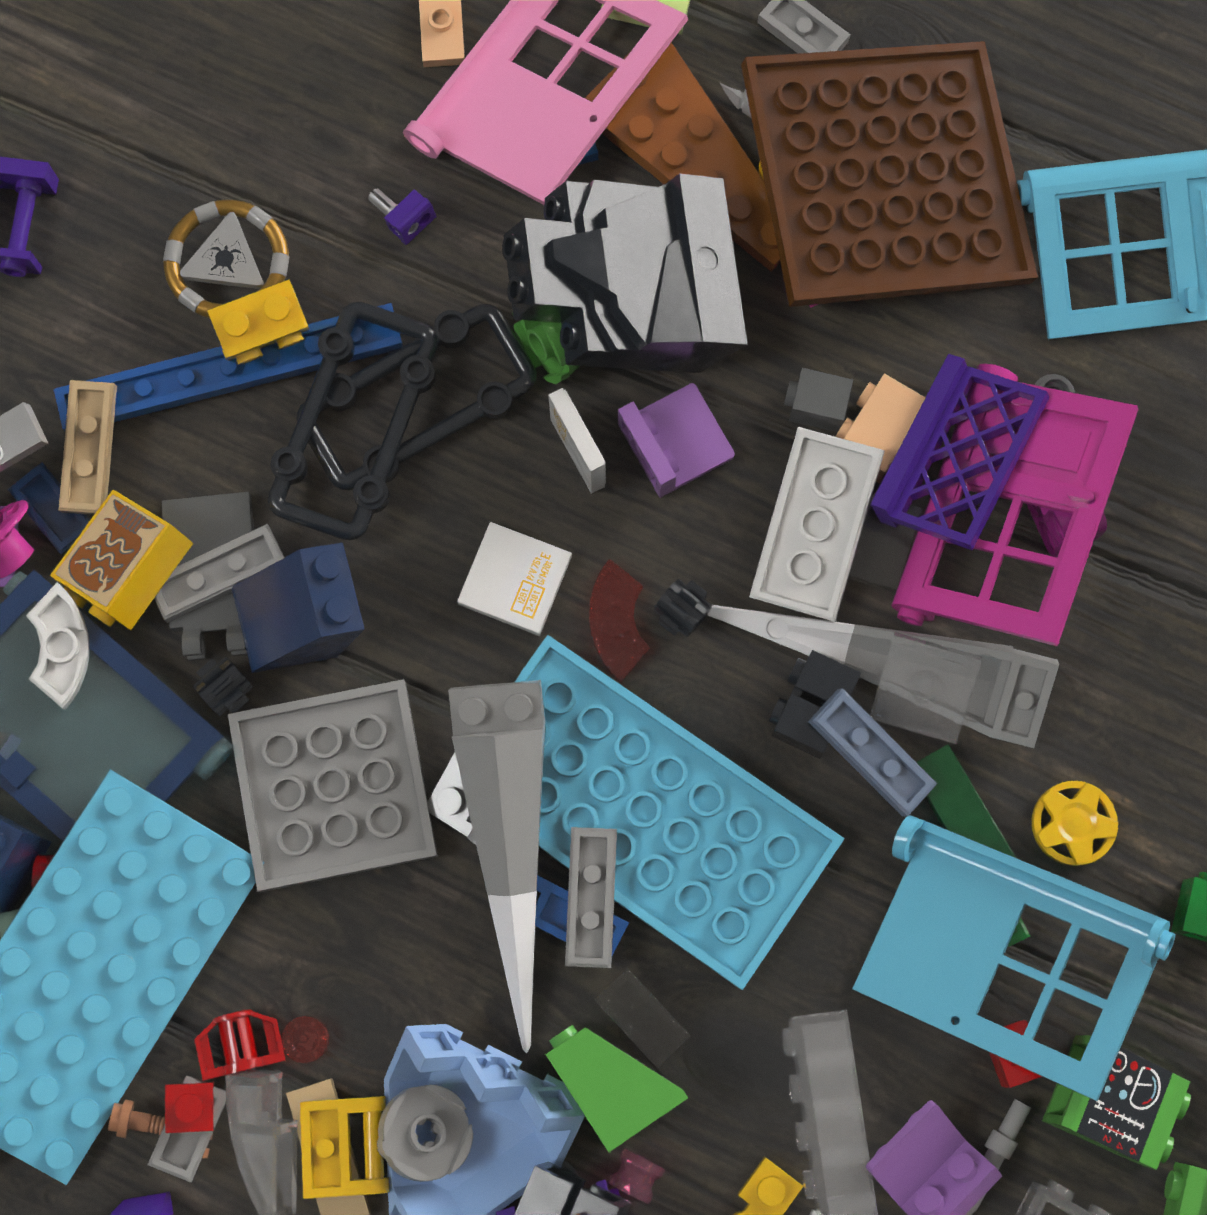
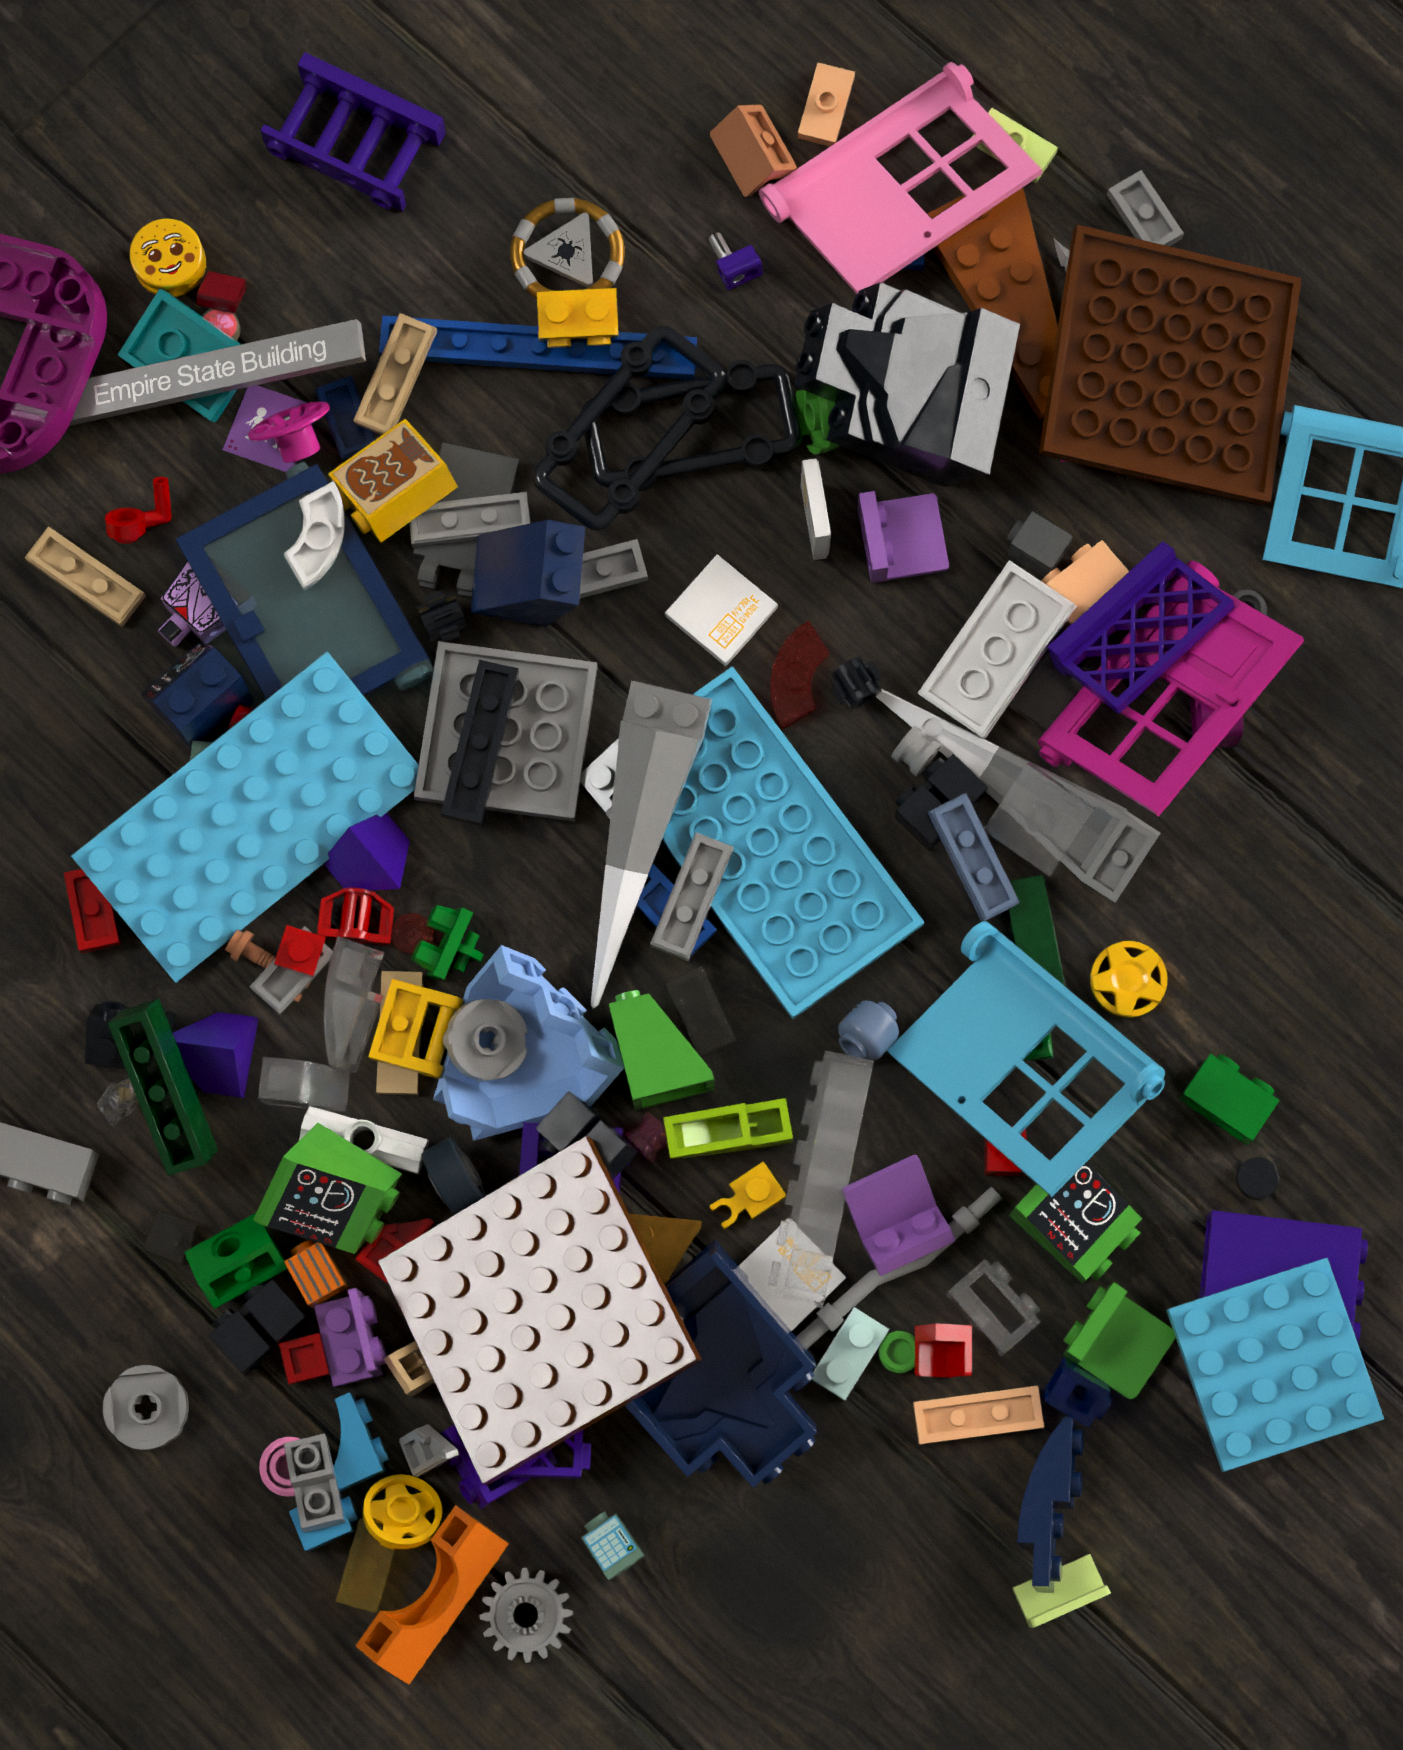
camera: 20 degrees right, 0 degrees up
none -> dark purple slope [324,813,410,890]
none -> green hips [411,905,484,981]
none -> black plate [441,660,519,826]
none -> light grey plate [579,539,648,599]
none -> lime slope [663,1098,793,1159]
none -> nougat panel [710,105,798,197]
none -> sand blue head [838,1000,899,1061]
none -> light grey wheel [891,726,941,777]

